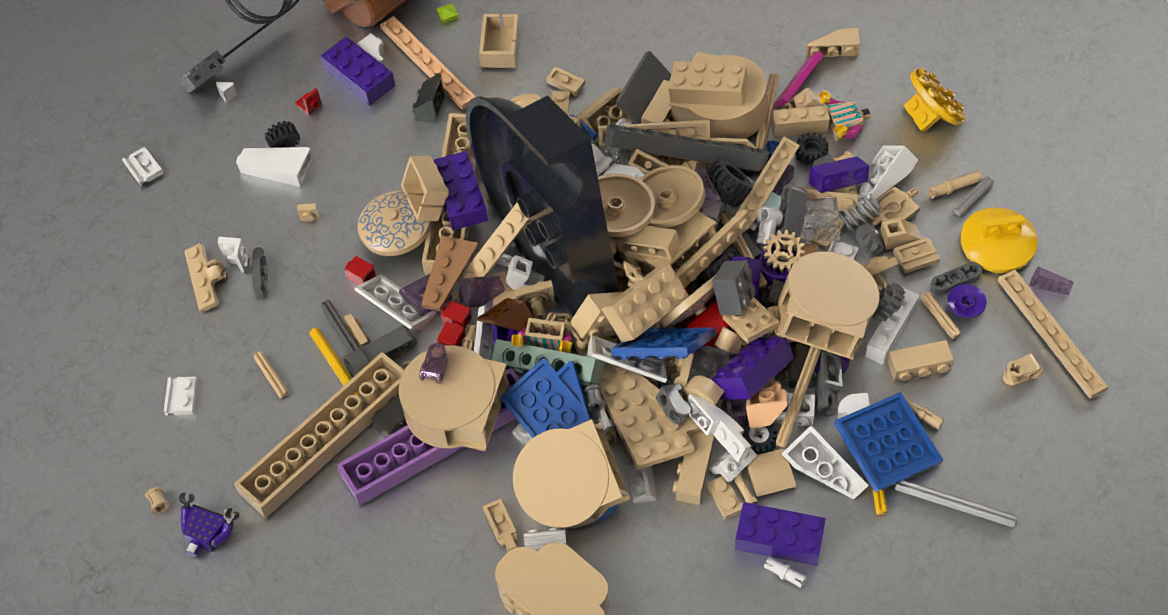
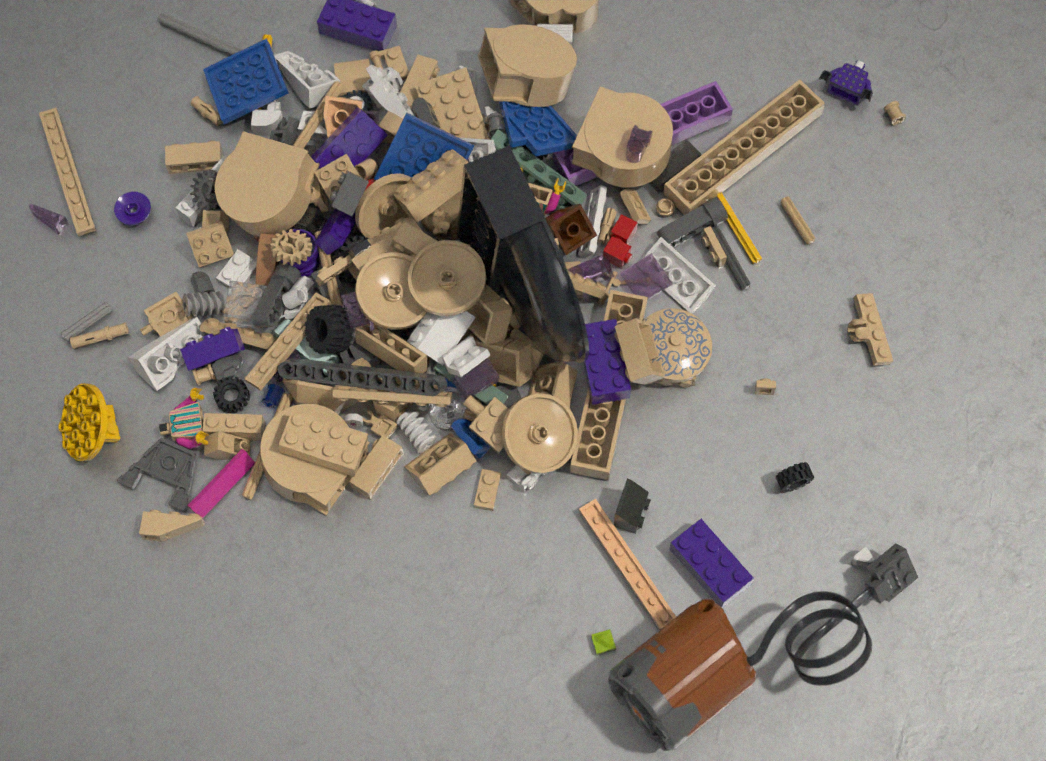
camera: 175 degrees left, 10 degrees up
white plate [122,147,163,187] -> none
white plate [163,377,198,415] -> none
white bracket [217,237,251,273] -> none
white slope [236,147,313,187] -> none
dark grey hinge [252,247,267,300] -> none
red bracket [295,88,322,115] -> none
red brick [344,256,376,285] -> none
white arch [357,33,385,66] -> none
medium nougat wing [421,236,479,311] -> none
tan piece [479,14,520,68] -> none
tan hinge [482,499,518,552] -> none
tan plate [546,66,585,96] -> none
dark grey tile [615,51,671,124] -> none
tan slope [880,218,922,250] -> none
tan plate [893,237,940,274] -> none
tan axle [921,291,961,339] -> none
dark grey beam [930,262,982,295] -> none
yellow bracket [960,207,1038,273] -> none
tan piece [1002,353,1044,386] -> none
none -> dark grey wing [117,437,197,512]
none -> black plate [349,239,371,259]

